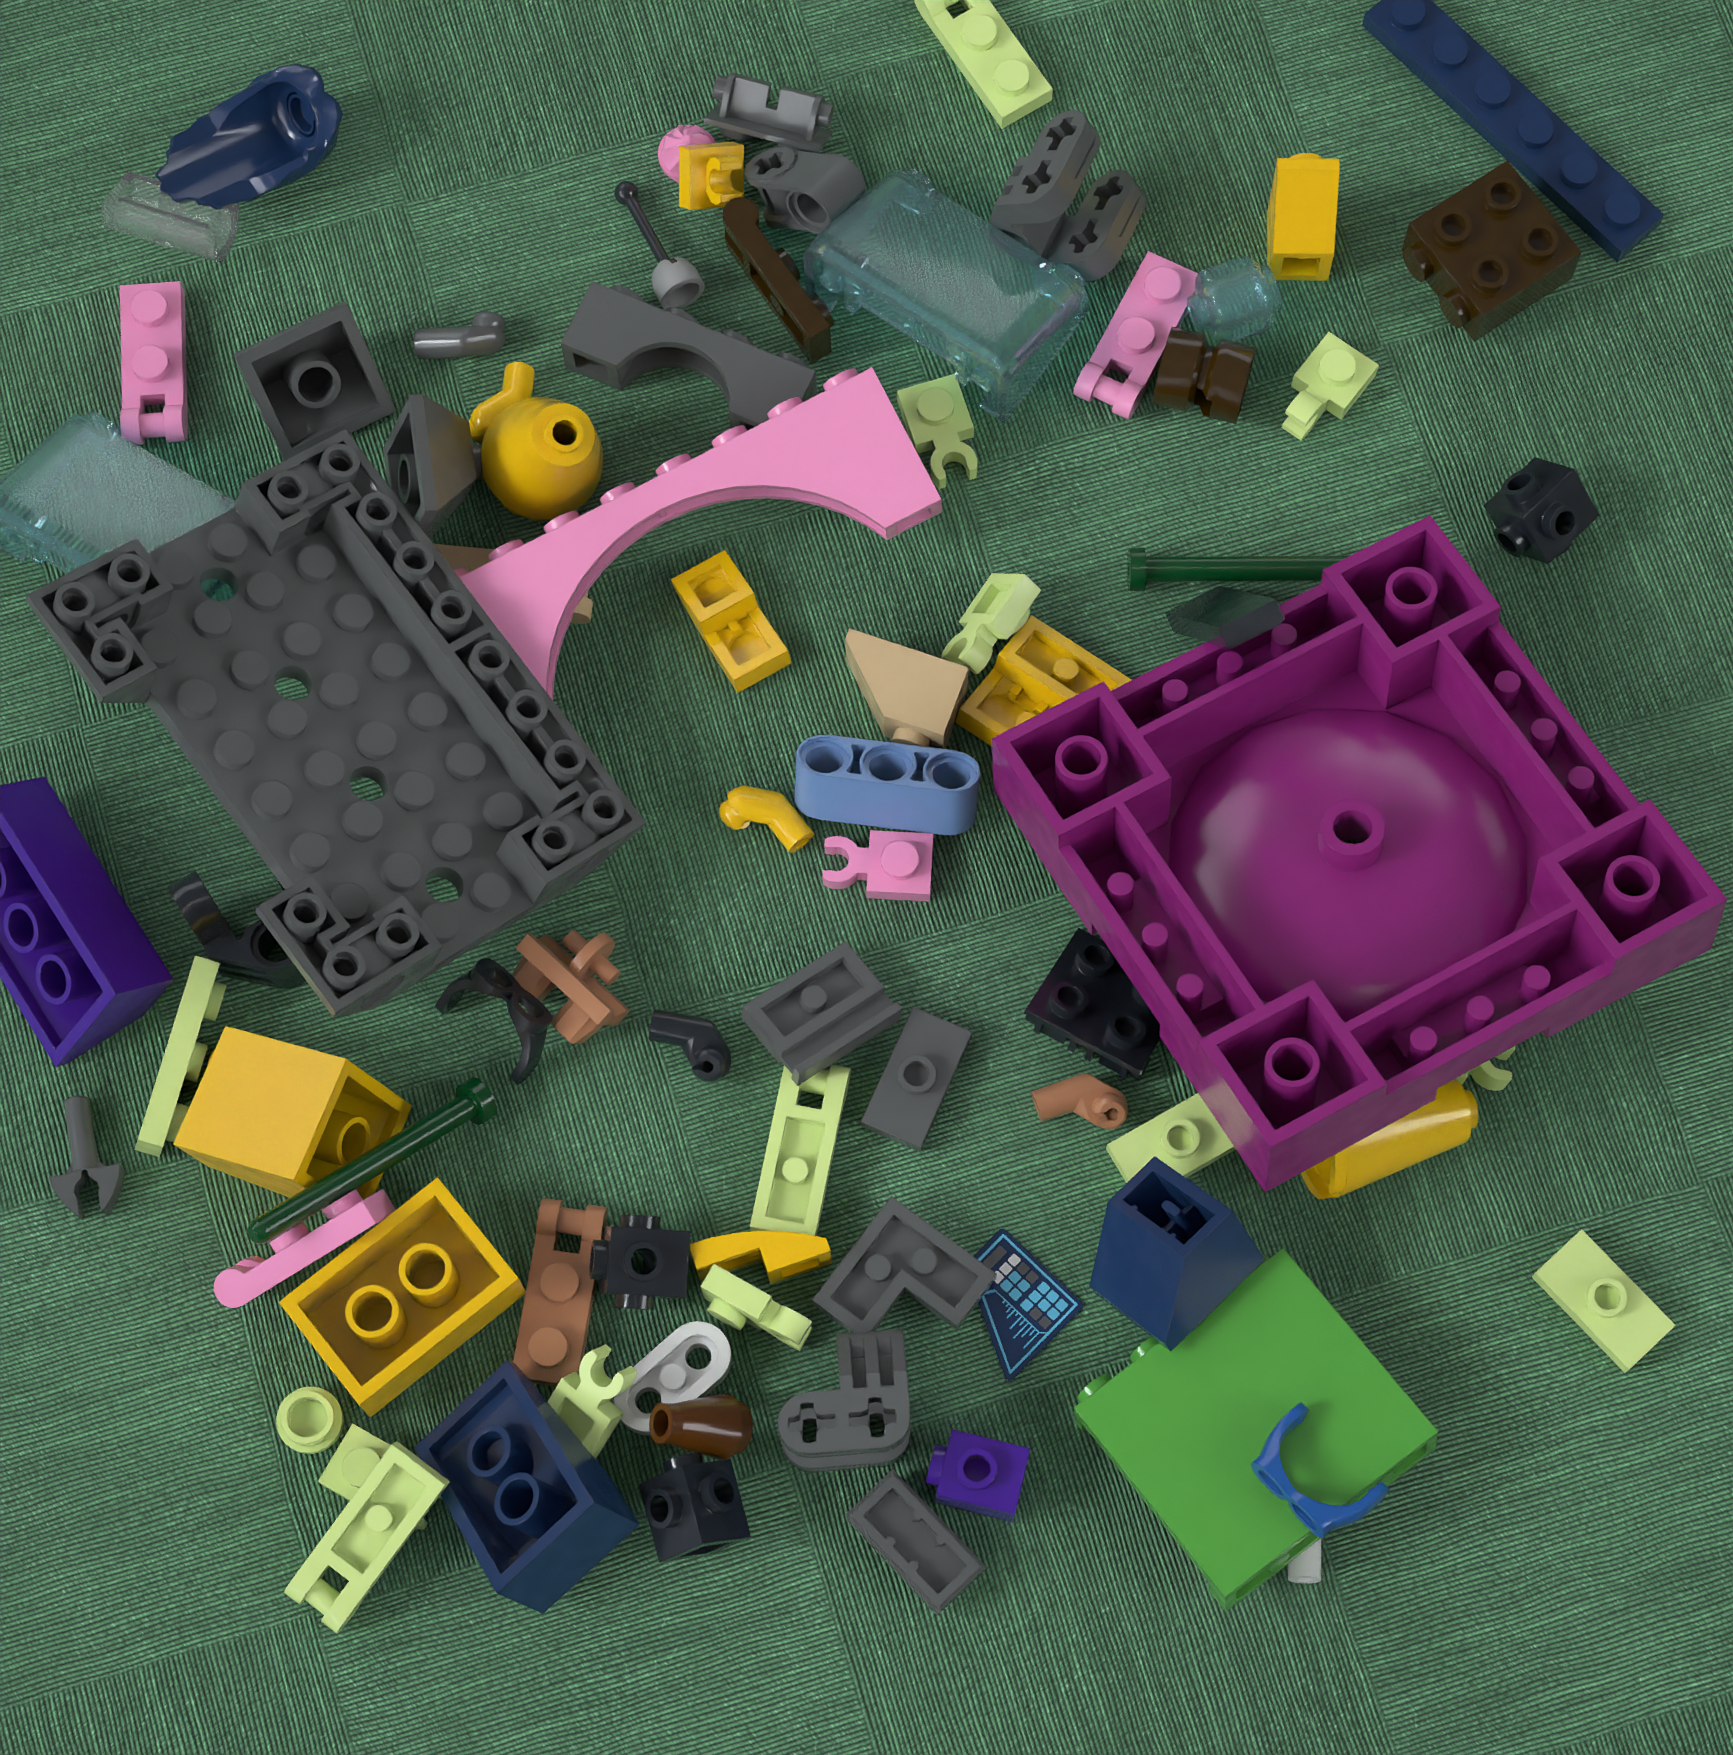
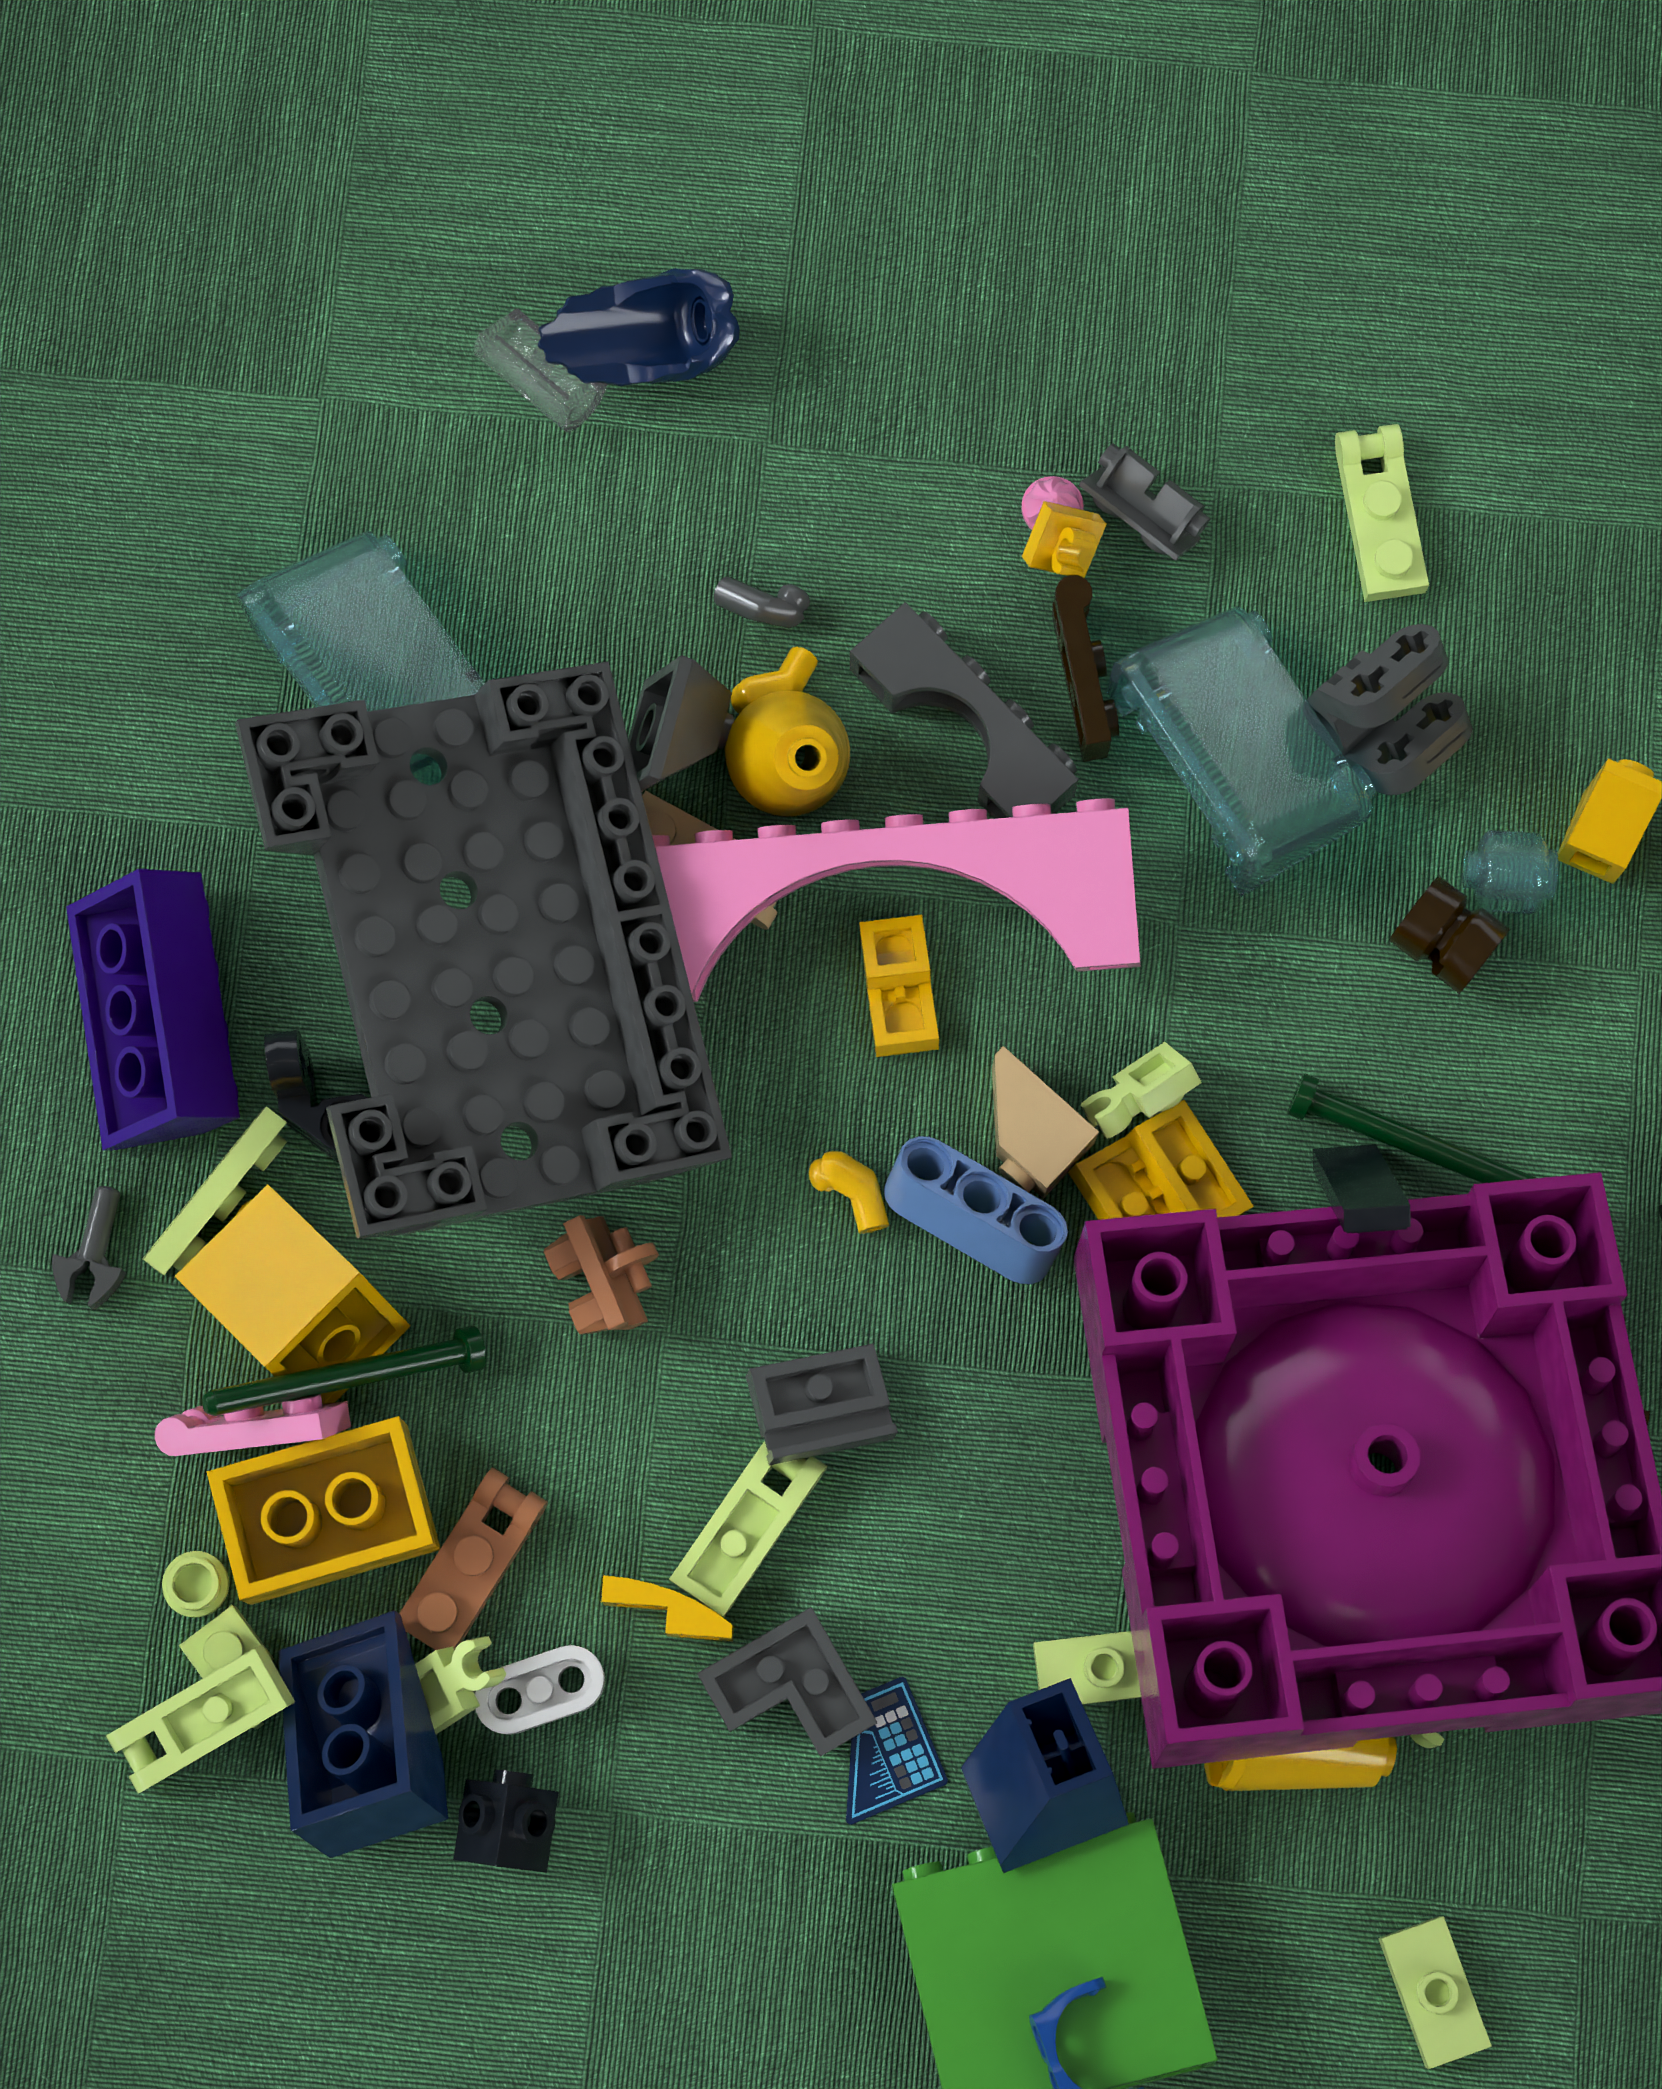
camera: 20 degrees right, 5 degrees up
bright pink plate [120,281,188,446] -> none
dark grey slope [233,301,396,461] -> none
black cap [435,958,553,1085] -> none
black brick [589,1215,691,1310] -> none
light grey hinge [614,181,705,310] -> none
black arm [649,1009,731,1082] -> none
reddish brown cone [649,1393,753,1460] -> none
yellowish green plate [700,1264,813,1351] -> none
dark grey piece [744,147,866,234] -> none
dark grey piece [778,1329,911,1473] -> none
bright pink plate [822,830,933,901] -> none
dark grey plate [845,1469,986,1616] -> none
dark grey plate [861,1007,972,1152] -> none
yellowish green plate [897,374,977,489] -> none
dark purple brick [926,1429,1030,1523] -> none
black hinge [1024,928,1161,1081] -> none
nougat arm [1031,1073,1128,1130] -> none
bright pink plate [1073,251,1203,420] -> none
yellowish green plate [1281,332,1379,441] -> none

